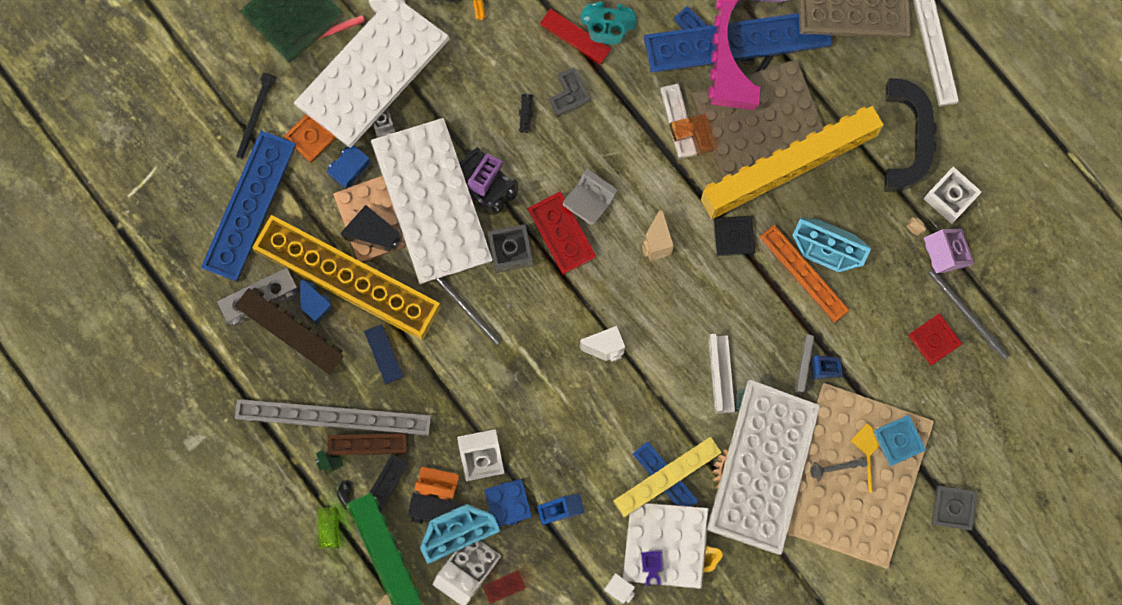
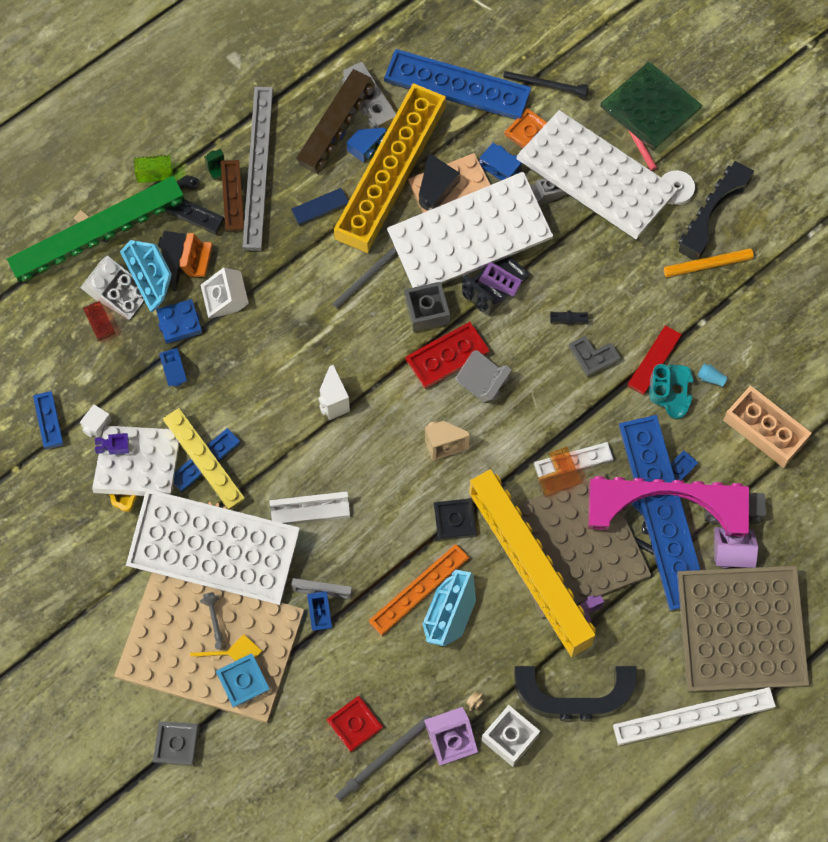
camera: 90 degrees right, 10 degrees down
none -> medium lavender bracket [579,595,604,623]

